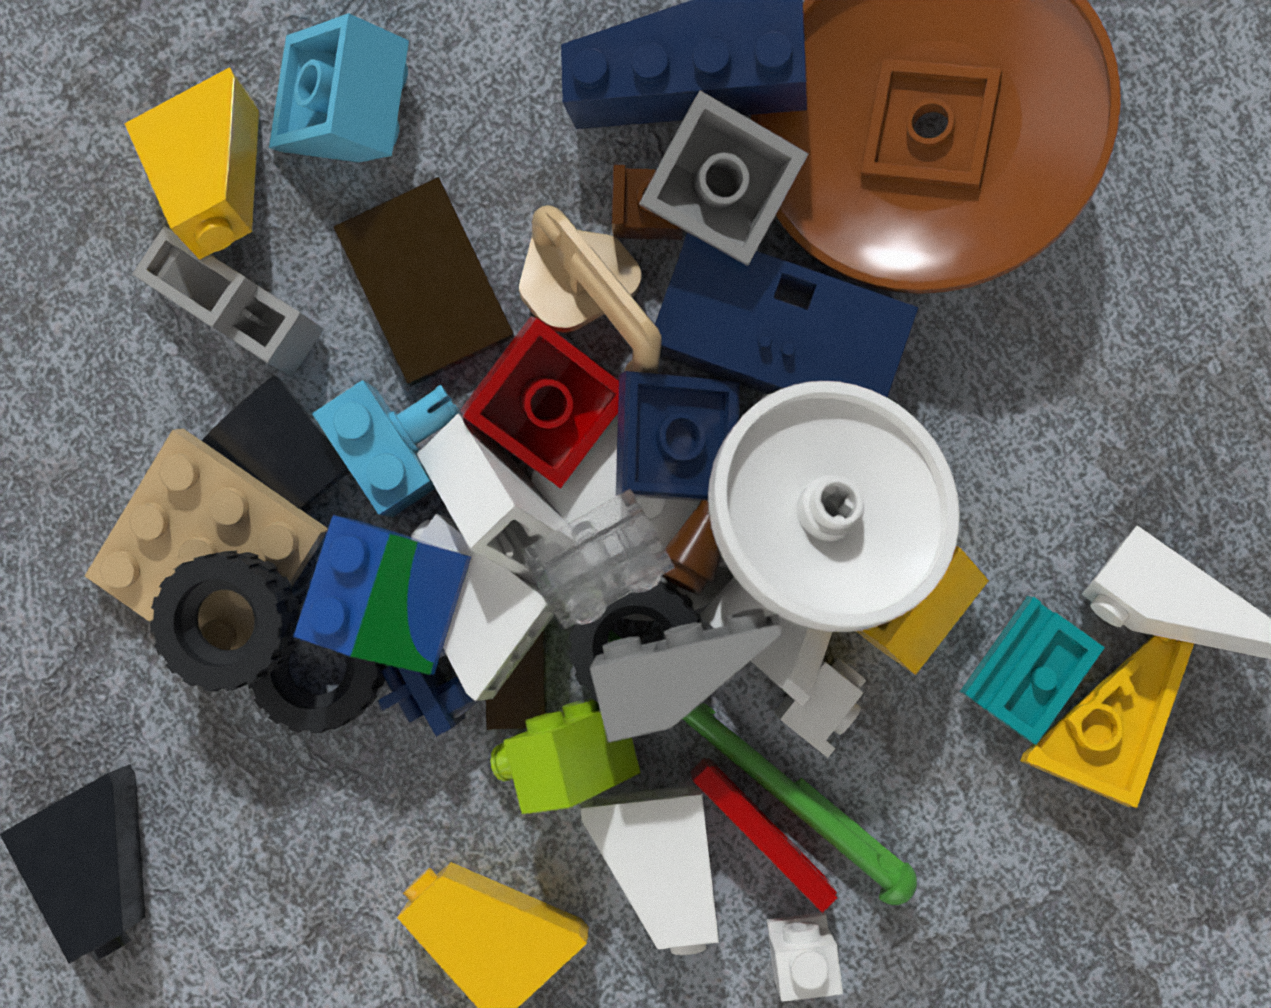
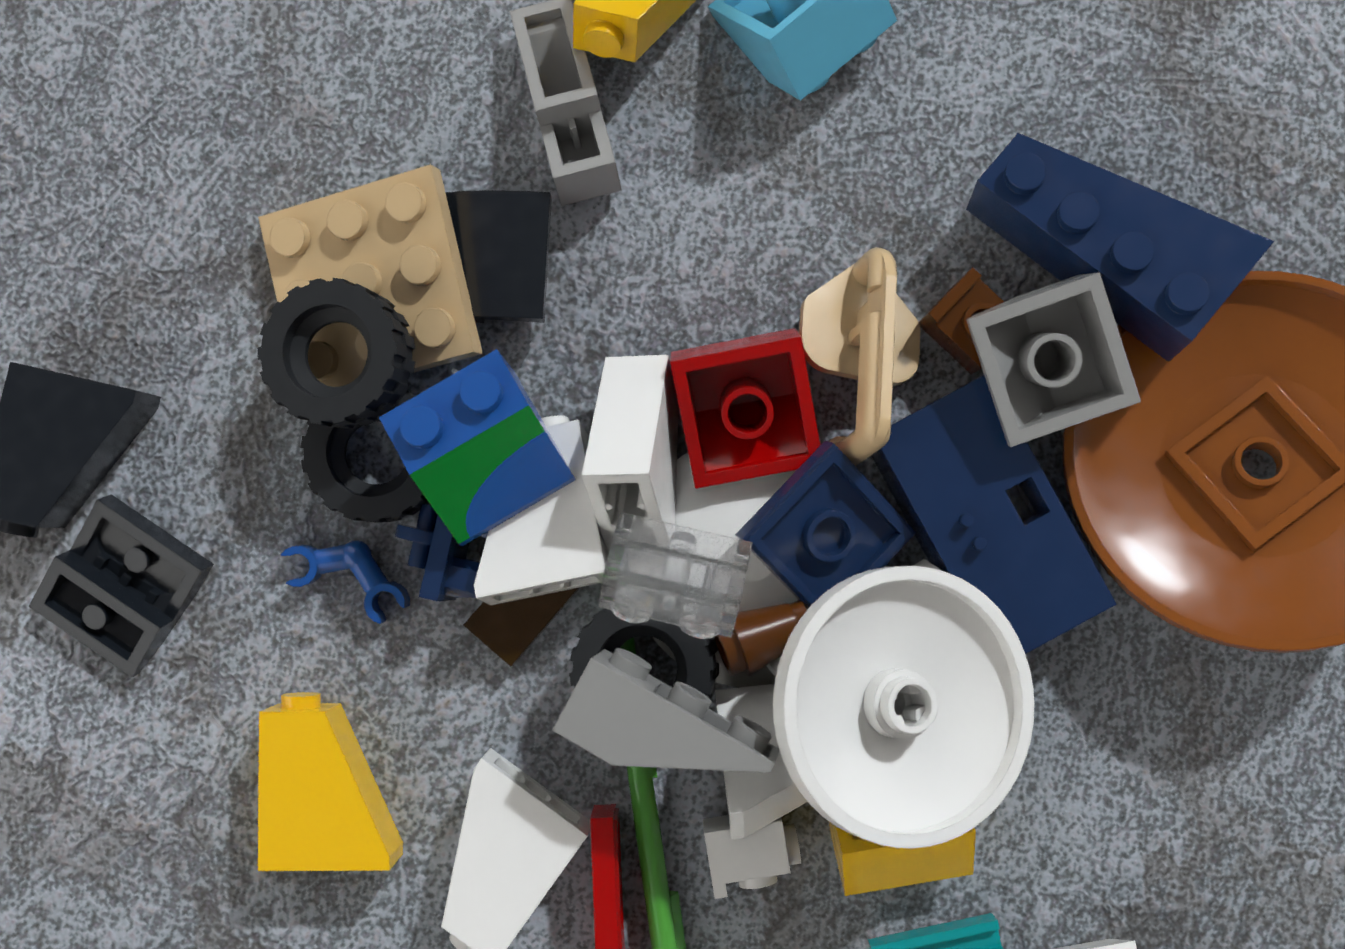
camera: 45 degrees right, 0 degrees up
medium azure brick [312,380,462,517] -> none
dark brown tile [333,177,515,386] -> none
lime brick [490,698,641,814] -> none
none -> black slope [29,494,214,677]
none -> blue arm [280,540,410,624]

